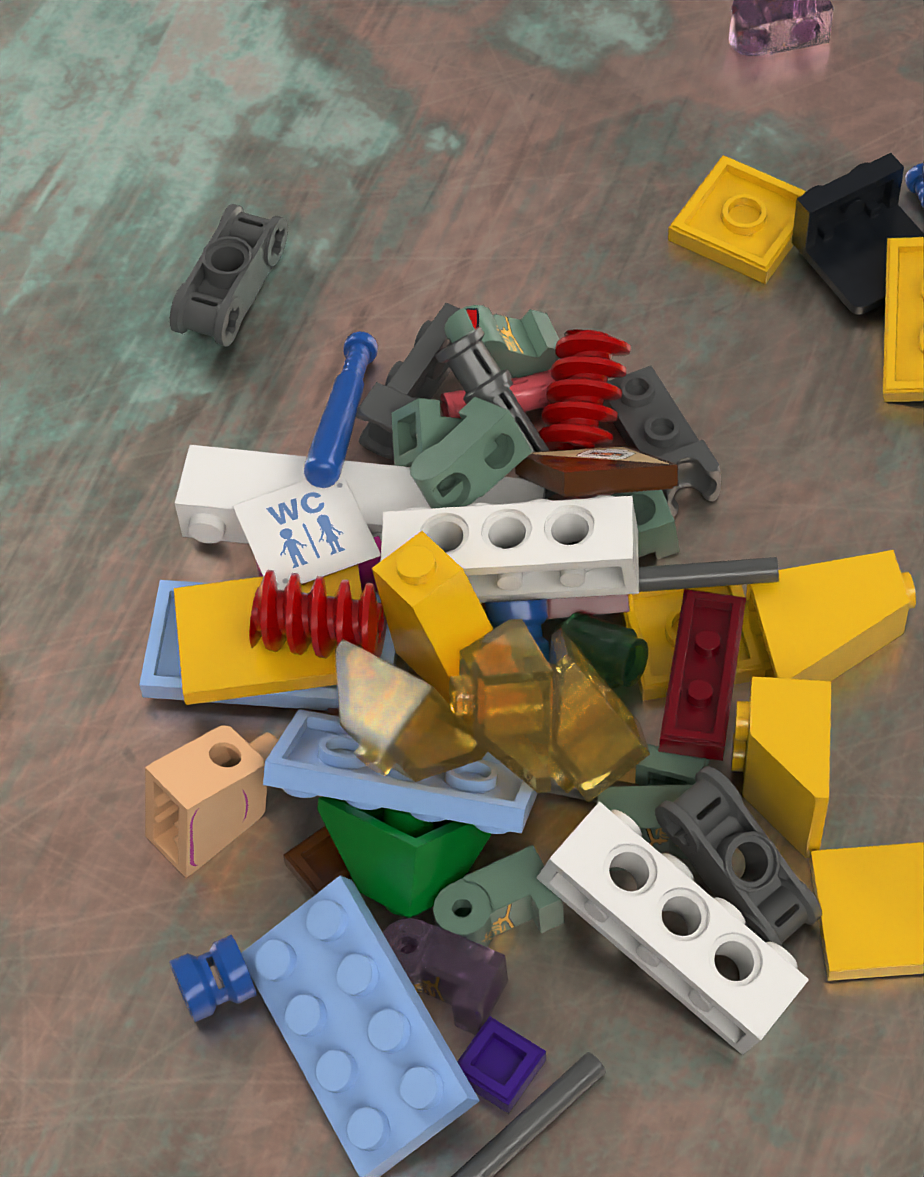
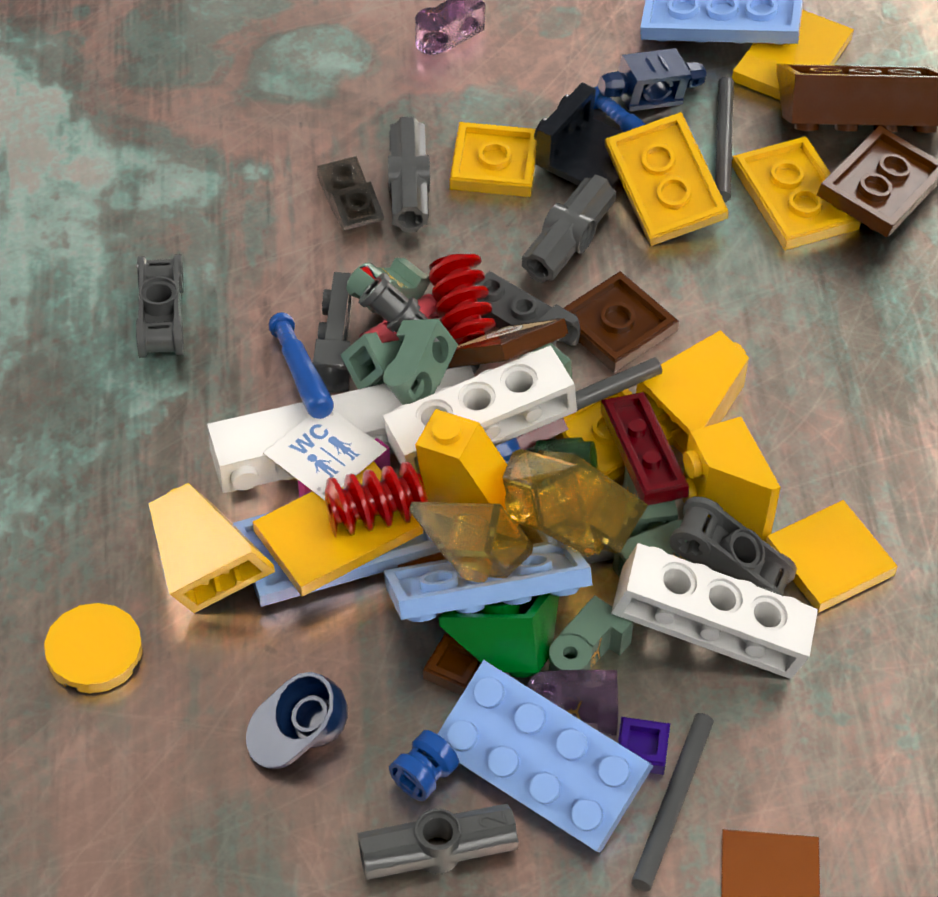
camera: 30 degrees left, 5 degrees down
light nougat torso [145,725,278,878] -> none
none -> yellow slope [148,483,275,613]
none -> cap [246,672,348,769]
none -> clear smoke slope [317,156,384,231]
none -> dark grey piece [357,803,518,880]
none -> dark grey piece [388,117,430,232]
none -> dark grey piece [522,174,616,283]
none -> reddish brown tile [564,271,679,373]

